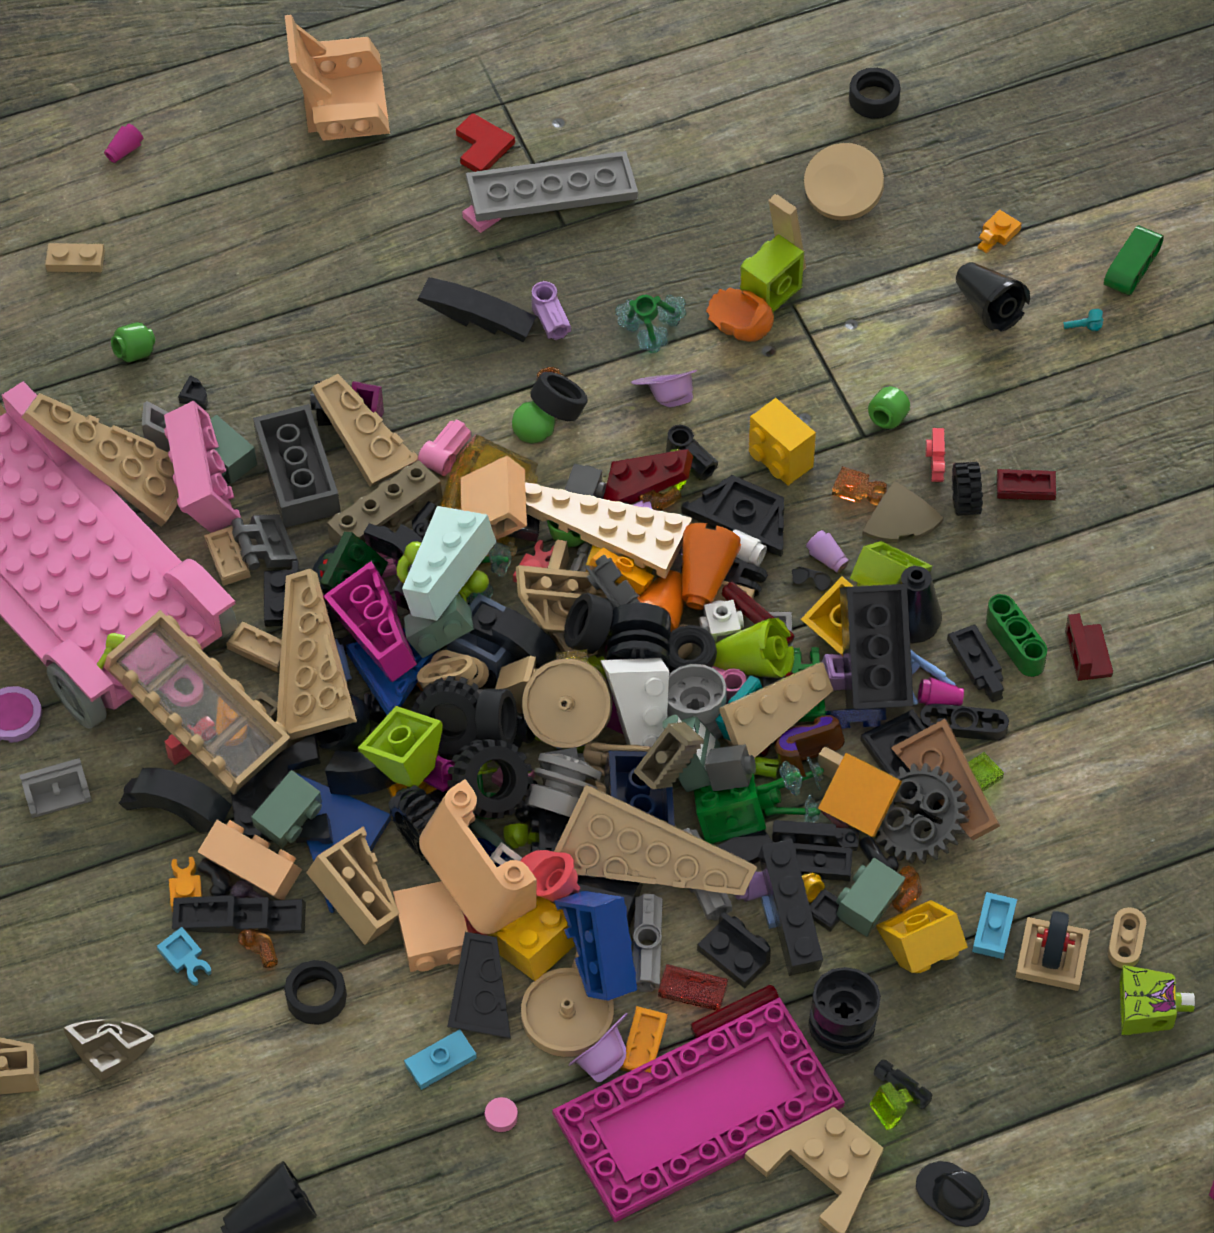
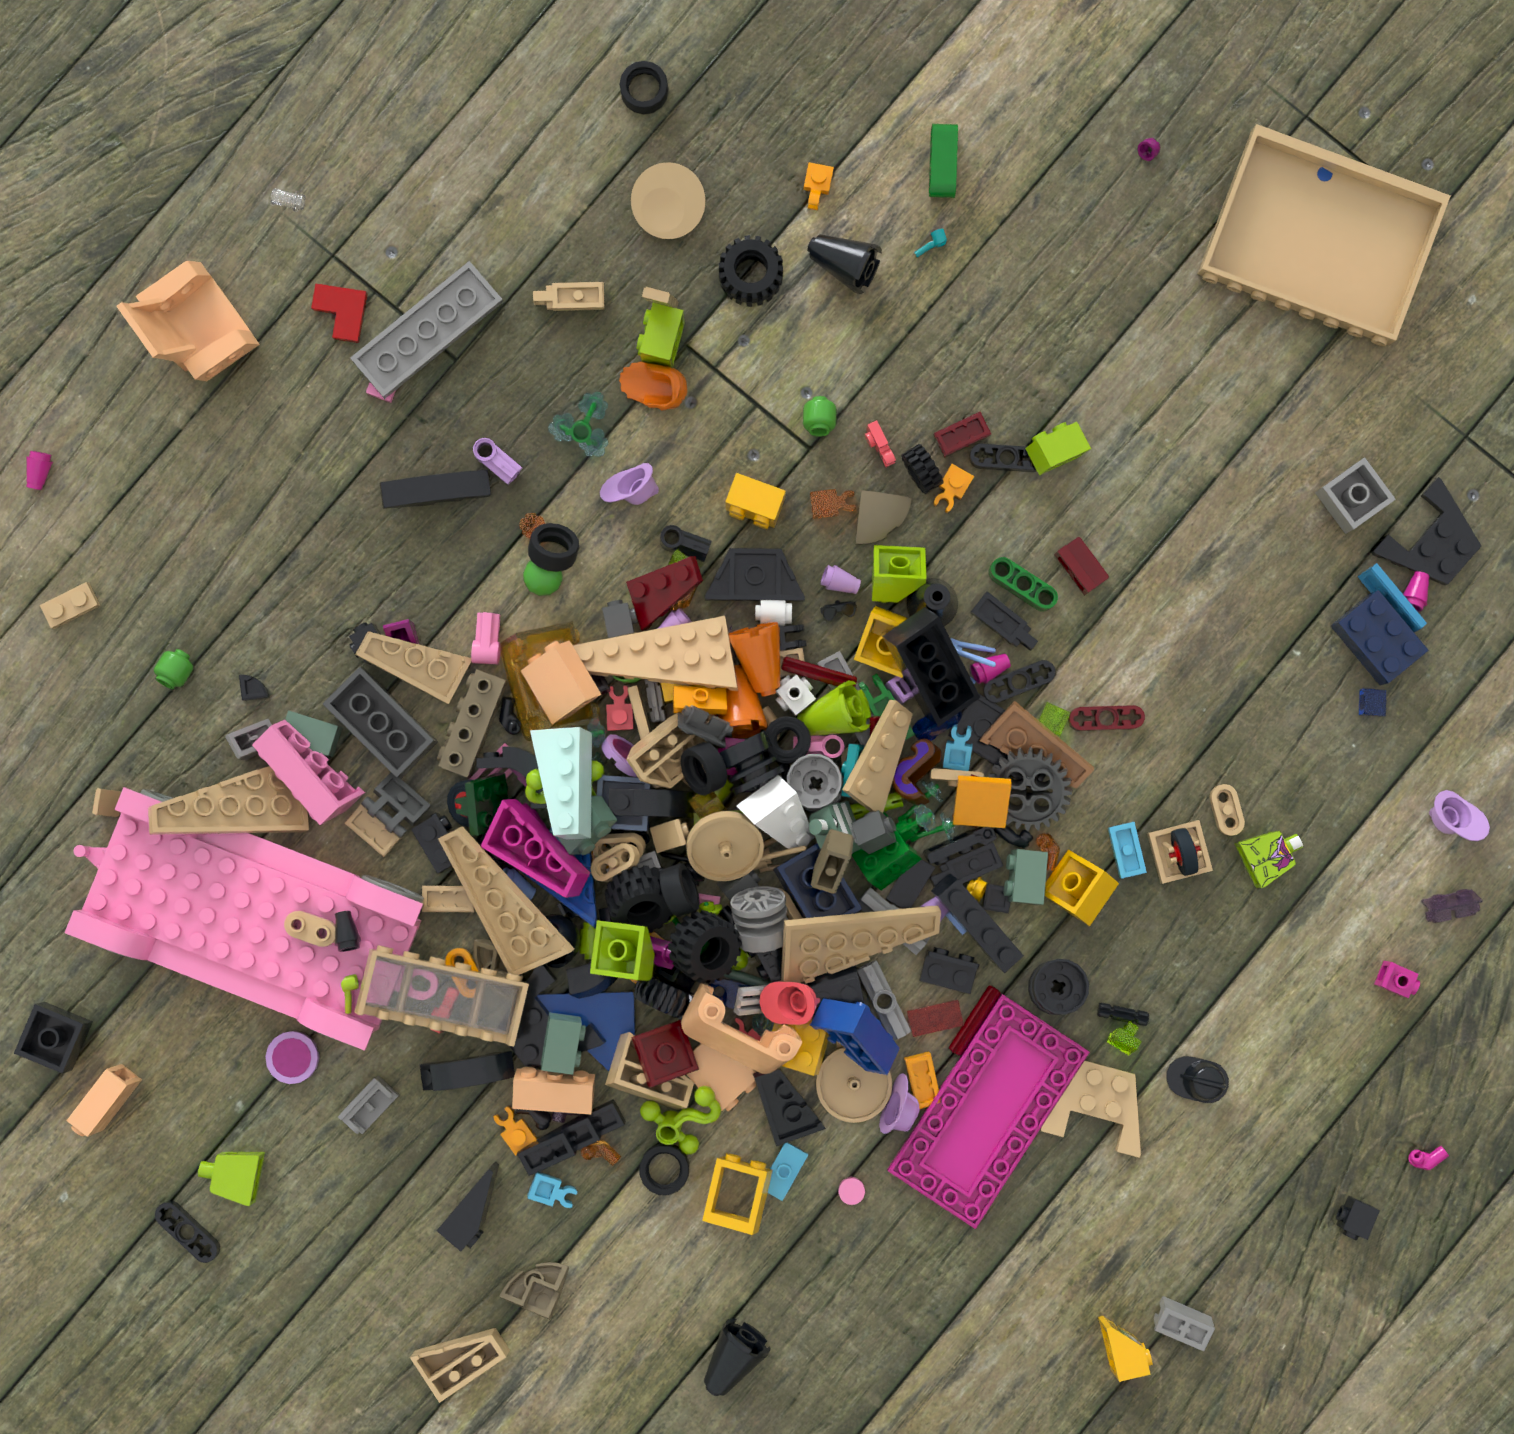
camera: 30 degrees left, 30 degrees up
none -> clear pin [271,188,306,212]
none -> tan plate [284,911,335,947]
none -> black cone [335,911,361,952]
none -> black slope [437,1161,499,1252]
none -> tan hinge [533,282,605,311]
none -> lavender tile [602,734,637,777]
none -> dark red tile [631,1020,699,1088]
none -> lime piece [640,1086,721,1155]
none -> yellow window [702,1153,773,1235]
none -> black tyre [719,235,783,307]
none -> light orange plate [933,464,974,513]
none -> medium azure plate [943,724,973,771]
none -> black beam [969,444,1037,472]
none -> lime brick [1025,422,1091,476]
none -> dark red beam [1068,705,1145,731]

